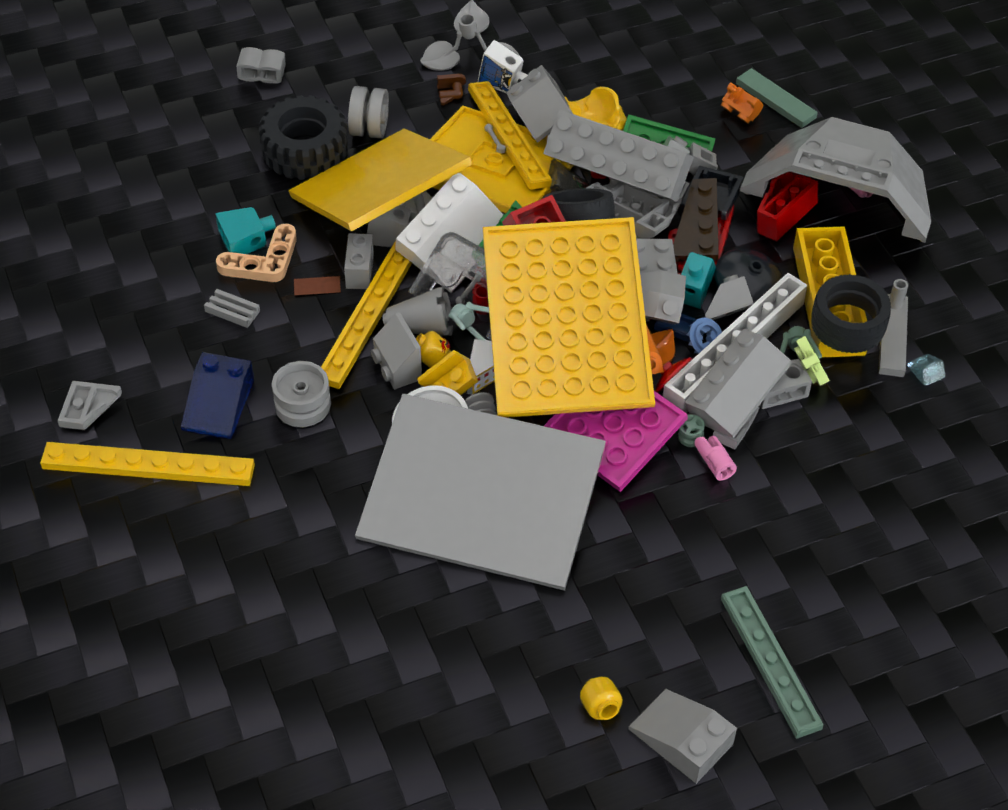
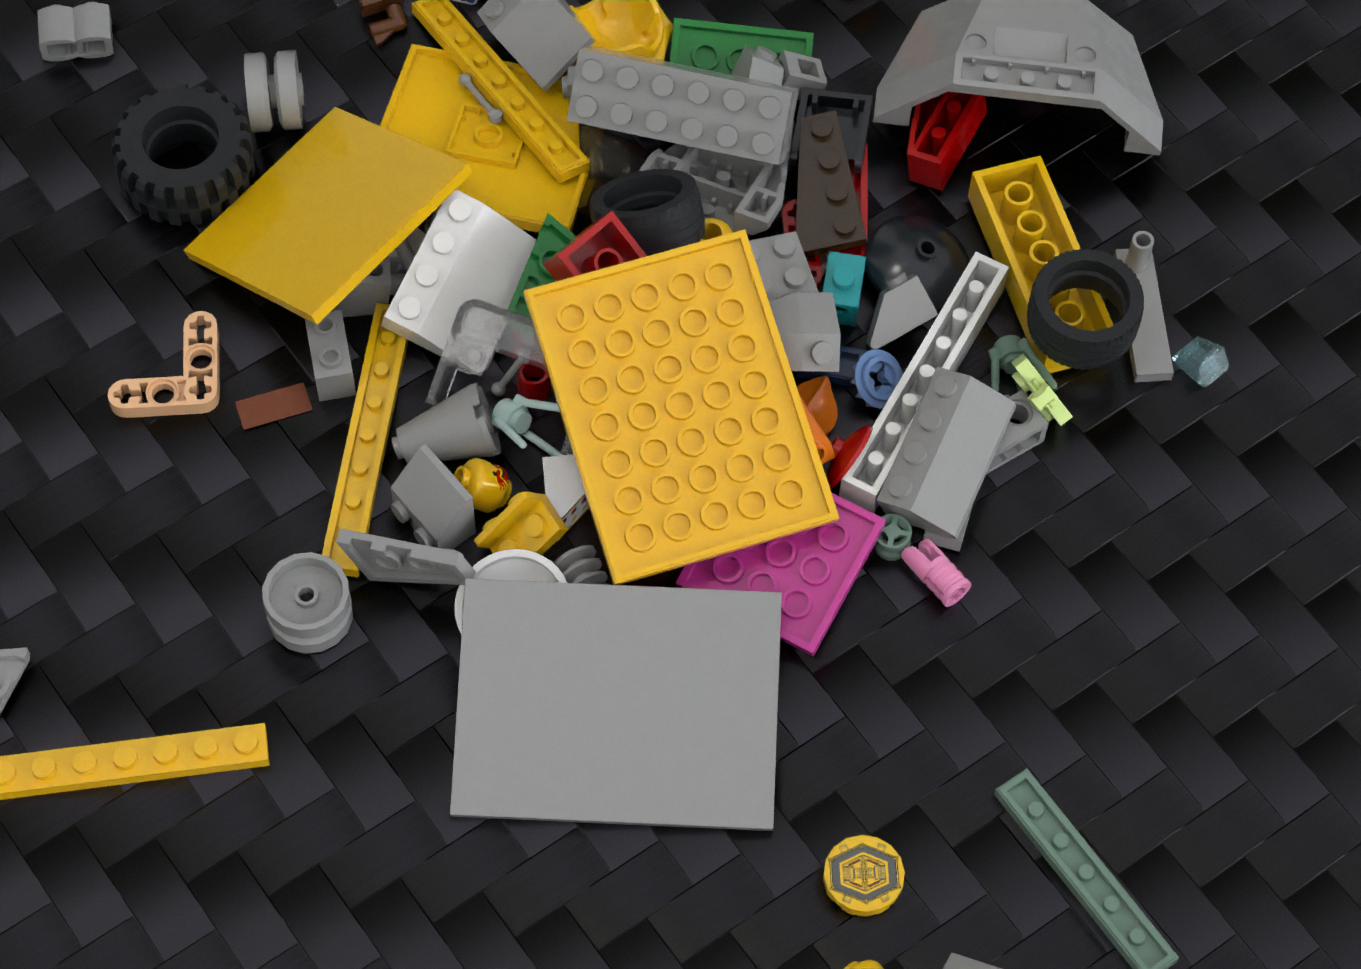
camera: 15 degrees left, 10 degrees up
clear blue slope [181,352,254,439] -> none
light grey tile [204,289,260,328] -> none
teal torso [215,207,276,254] -> none
none -> light grey wing [336,528,476,585]
none -> tile [823,835,905,917]

